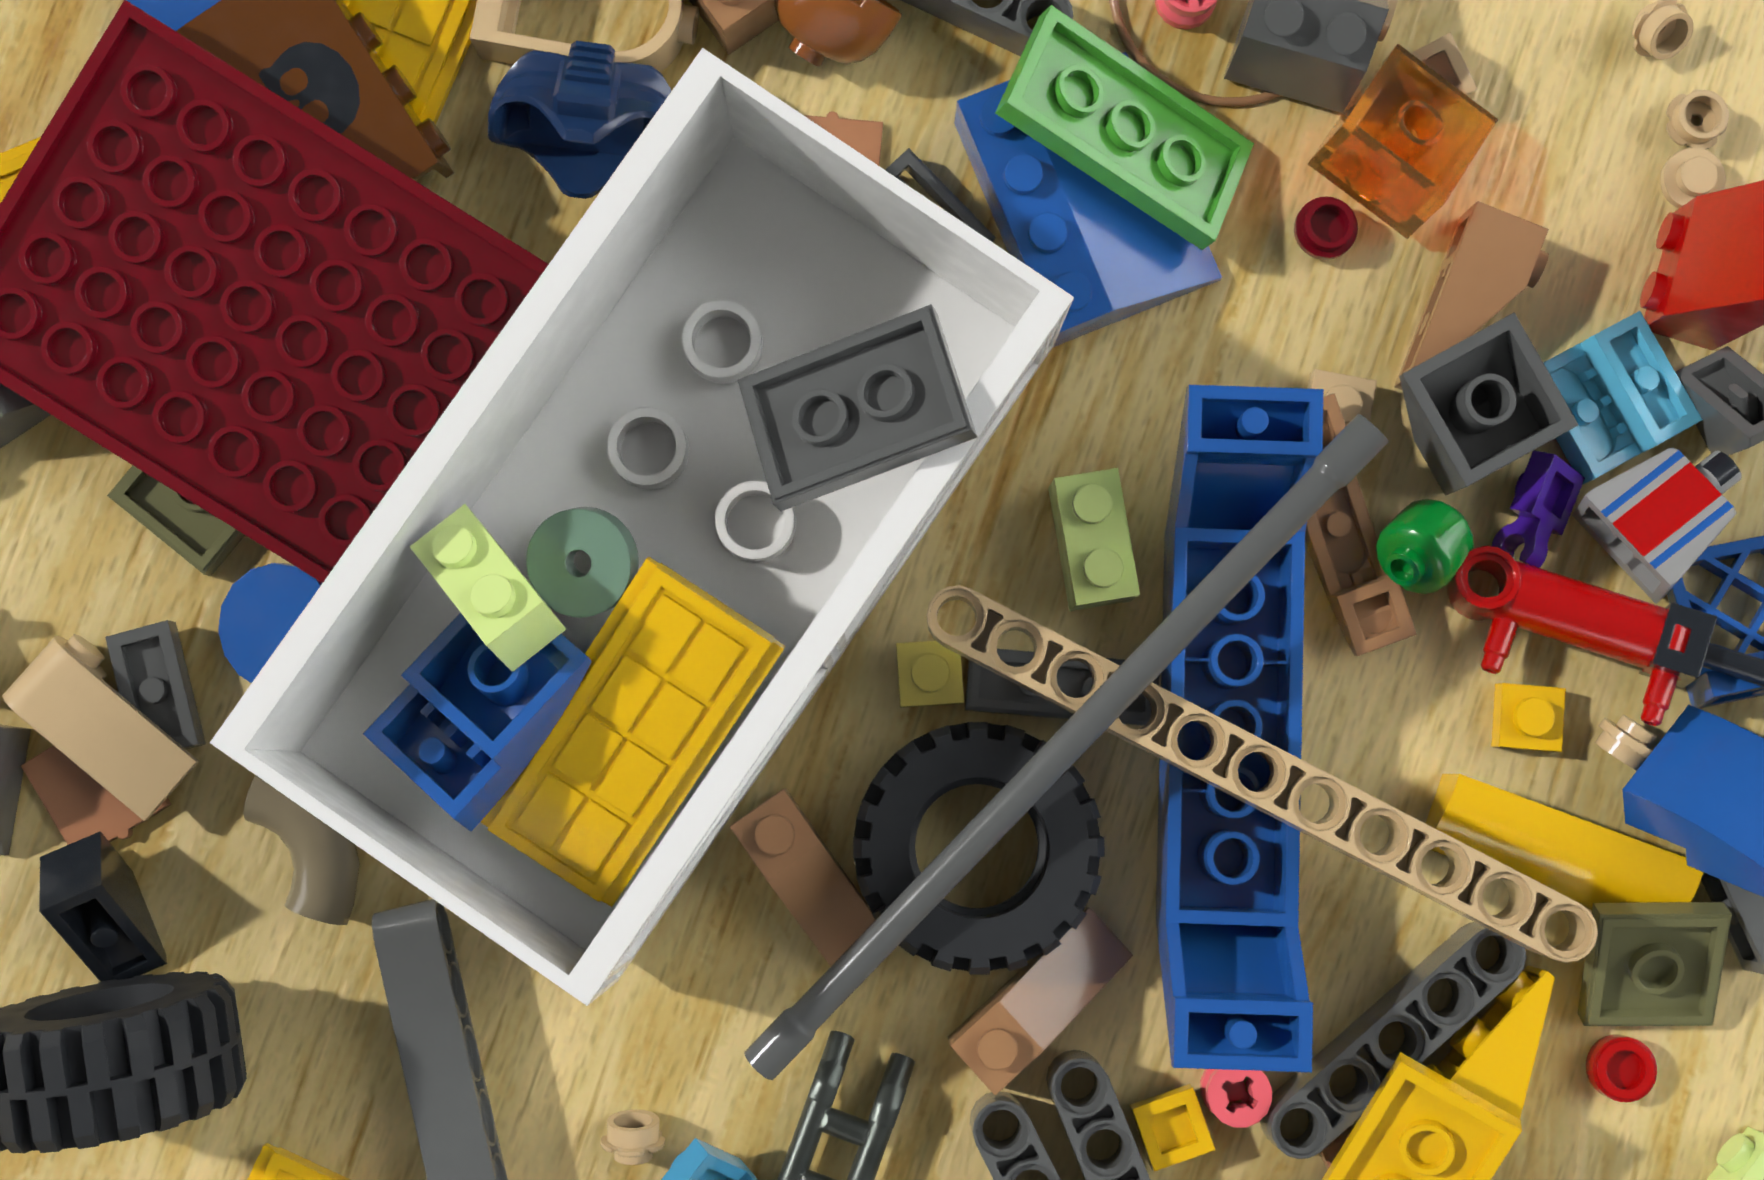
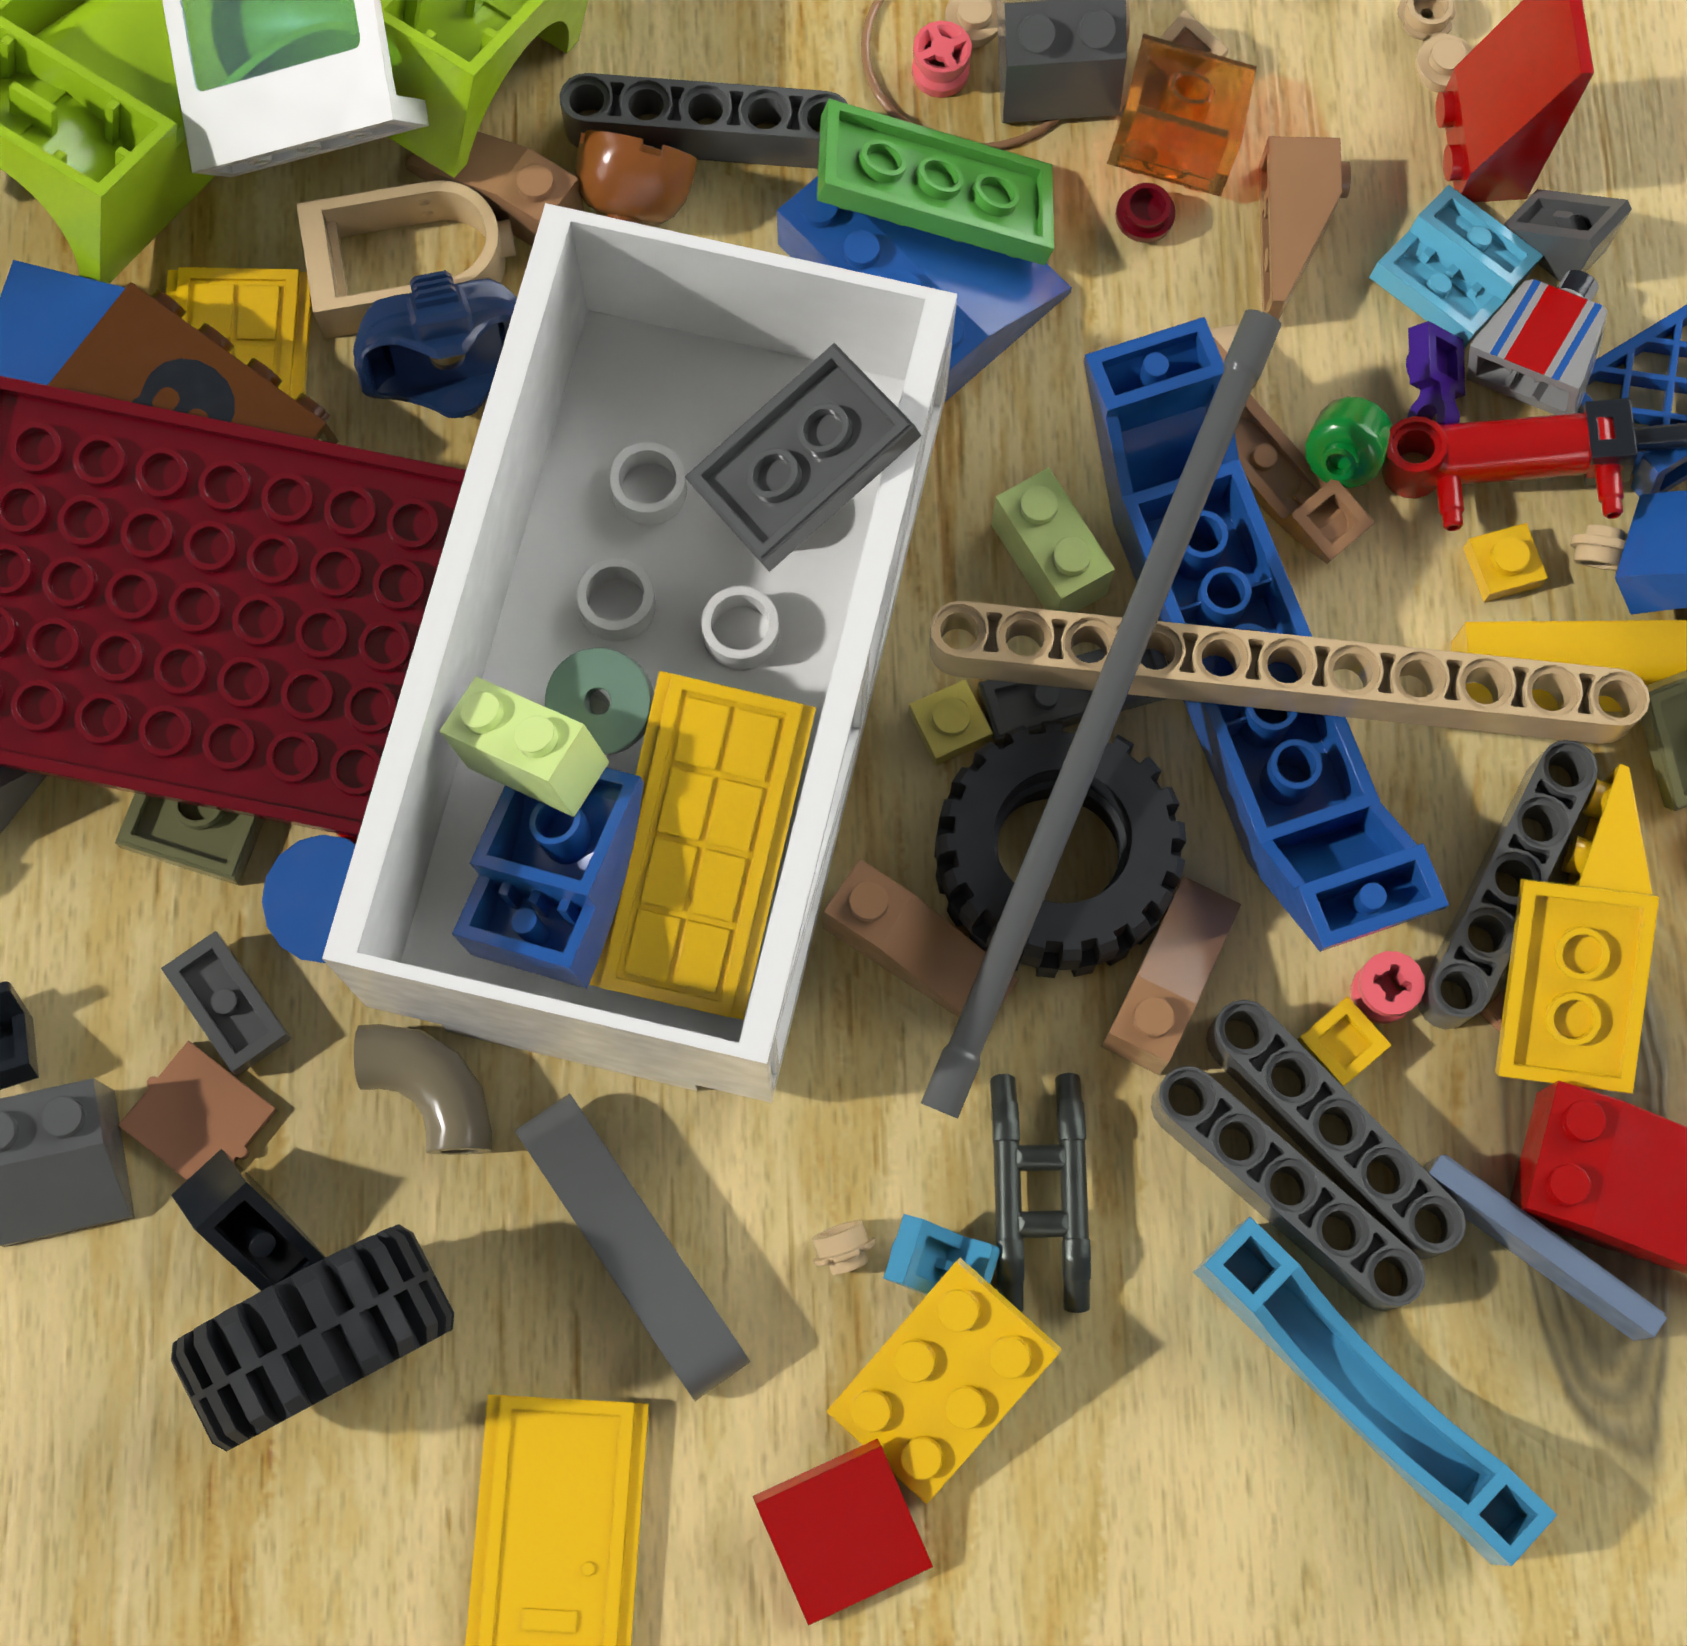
camera: 20 degrees left, 10 degrees down
tan door [2,634,199,821] -> none
dark grey slope [1399,313,1579,496] -> none

